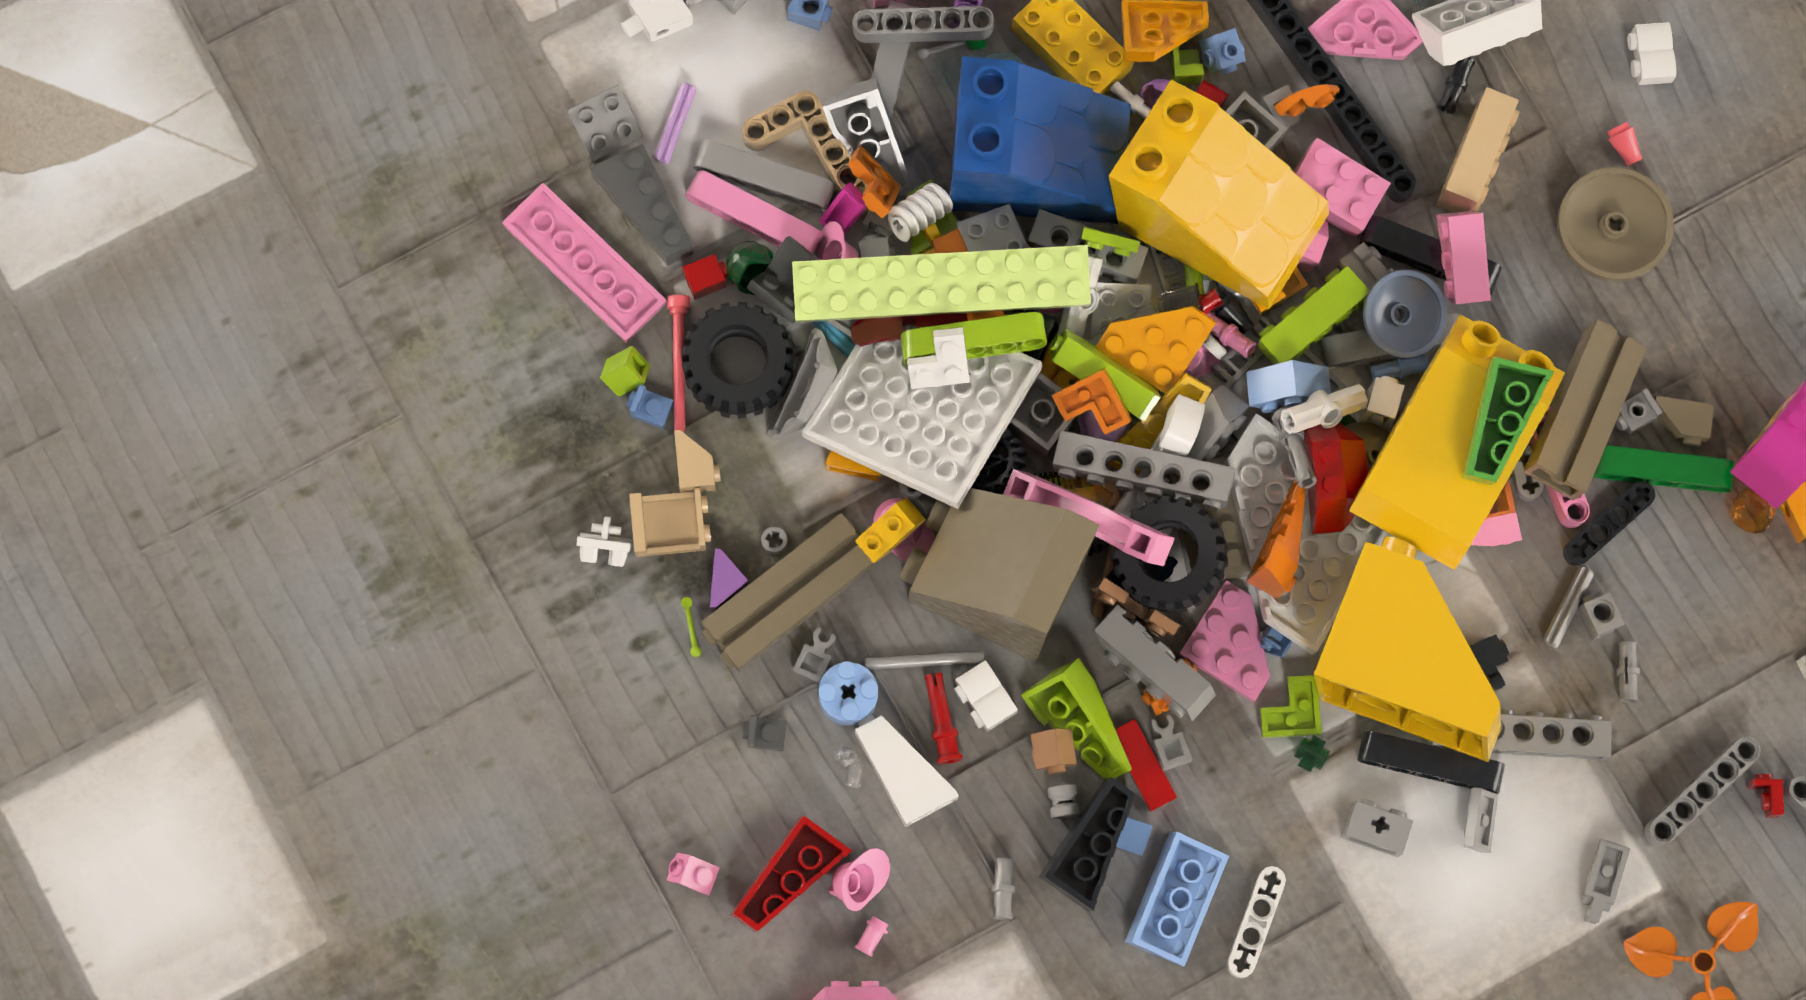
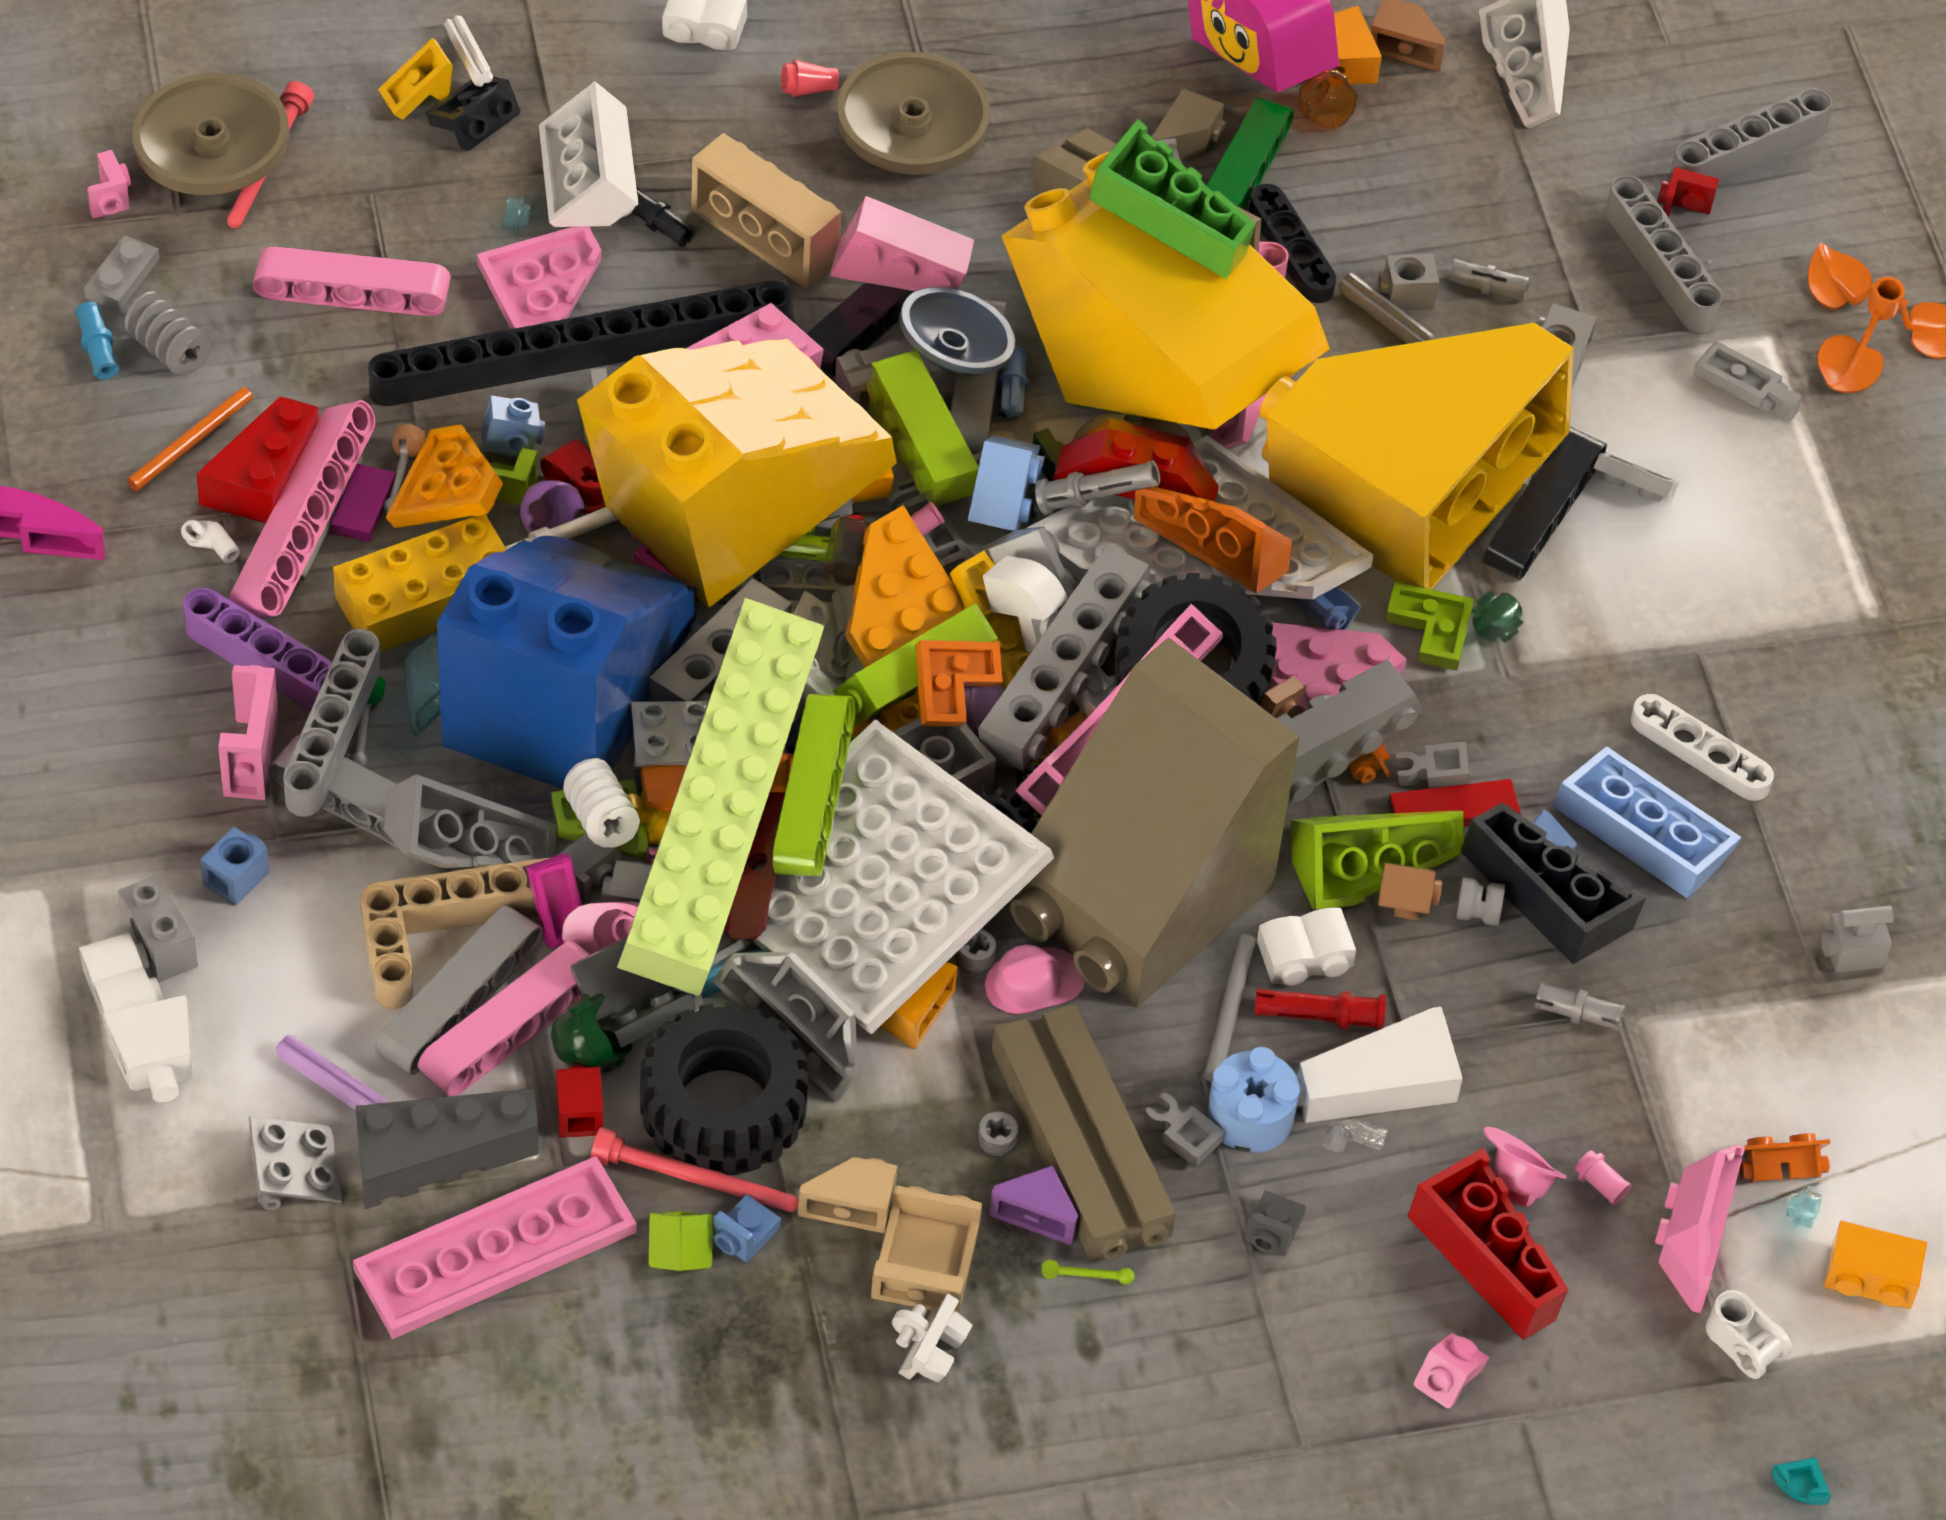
camera: 70 degrees left, 25 degrees down
orange plate [847,145,901,218] -> none
yellow brick [855,498,926,563] -> none
white plate [907,327,970,389] -> none
lime plate [1080,226,1140,257] -> none
orange slope [1274,84,1340,117] -> none
white piece [1281,384,1368,434] -> none
light grey brick [1342,799,1413,857] -> none
white brick [1359,376,1404,430] -> none

